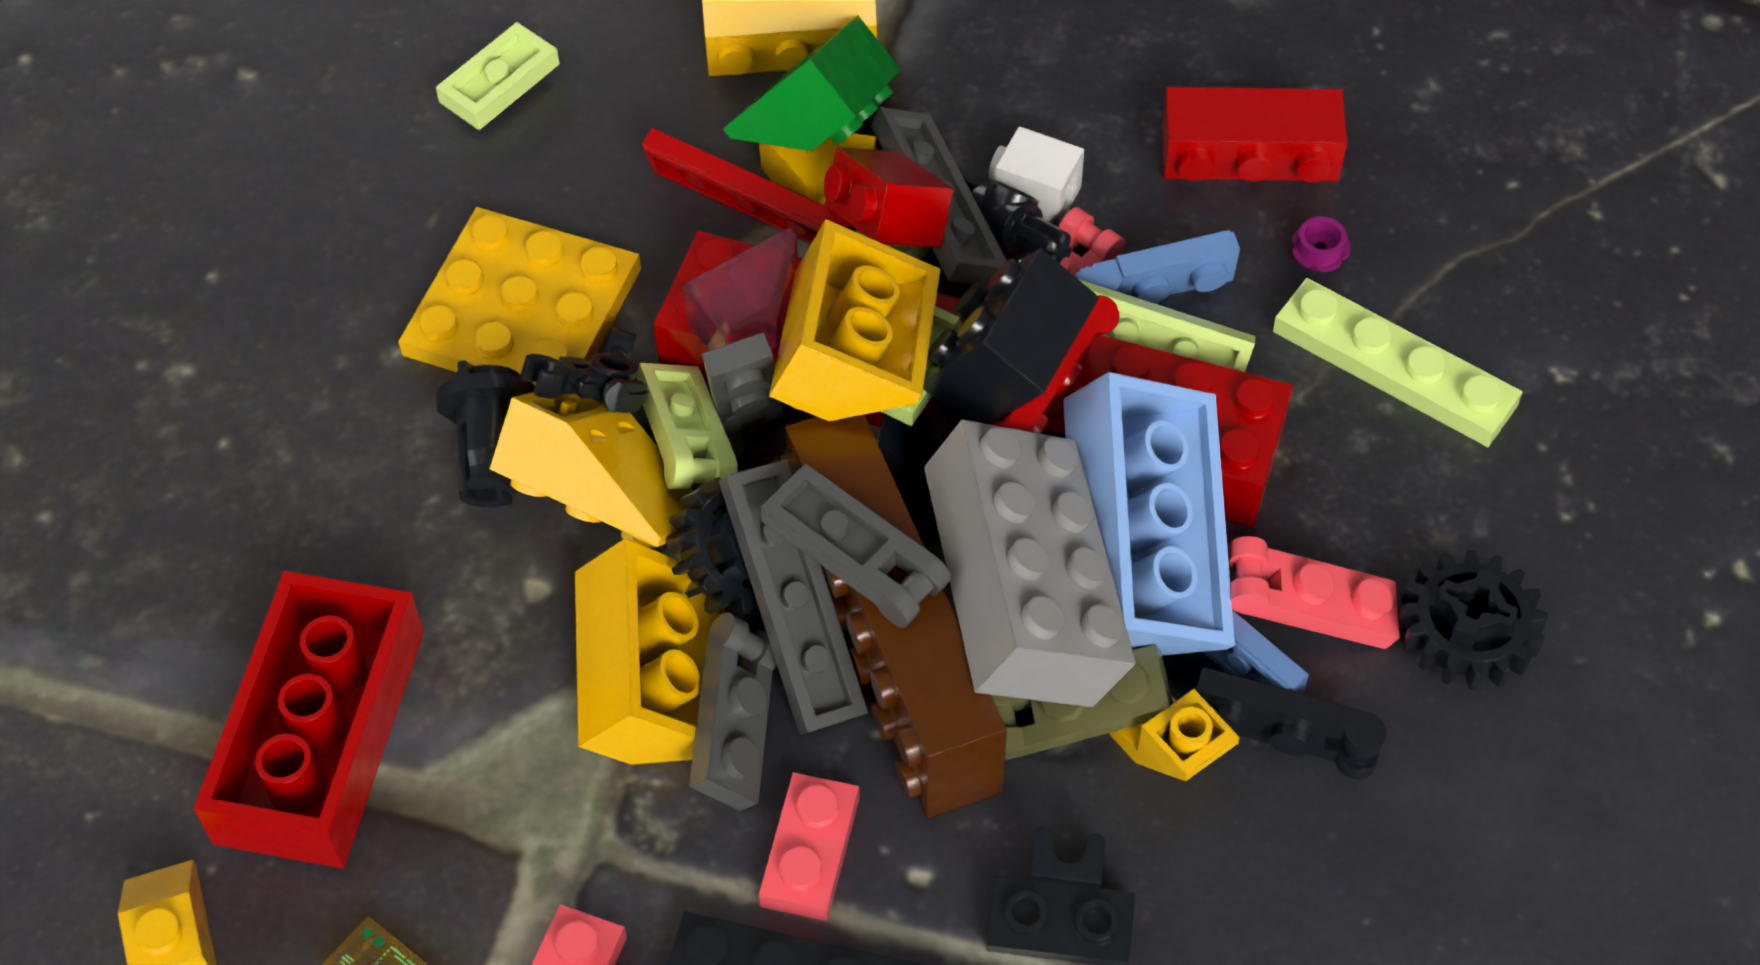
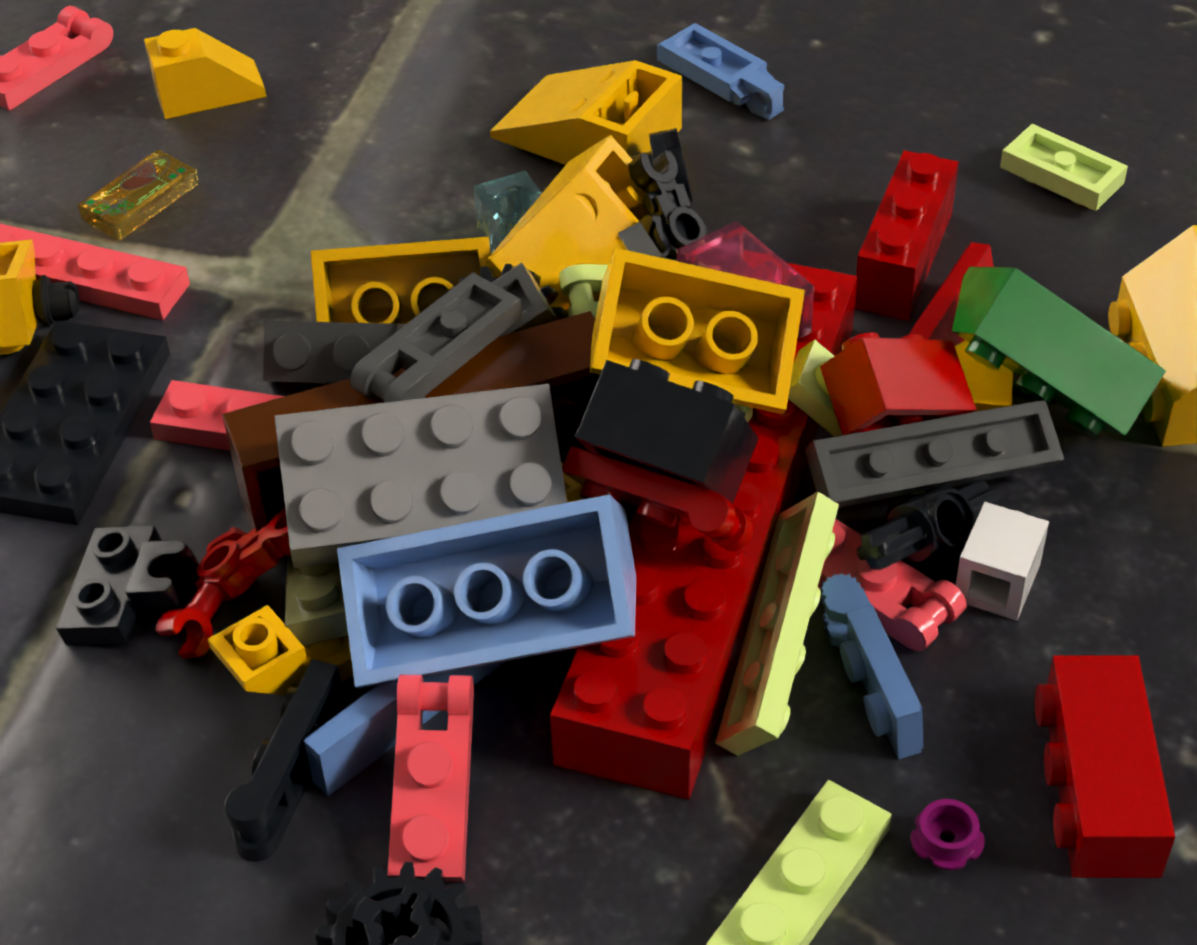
camera: 90 degrees right, 10 degrees down
red brick [193,571,424,869] -> none
yellow plate [398,207,641,386] -> none
none -> red piece [155,508,291,659]
none -> clear light blue brick [473,170,541,253]
none -> yellow slope [490,60,682,165]
none -> medium blue hinge [657,23,785,120]
none -> red brick [855,150,959,321]

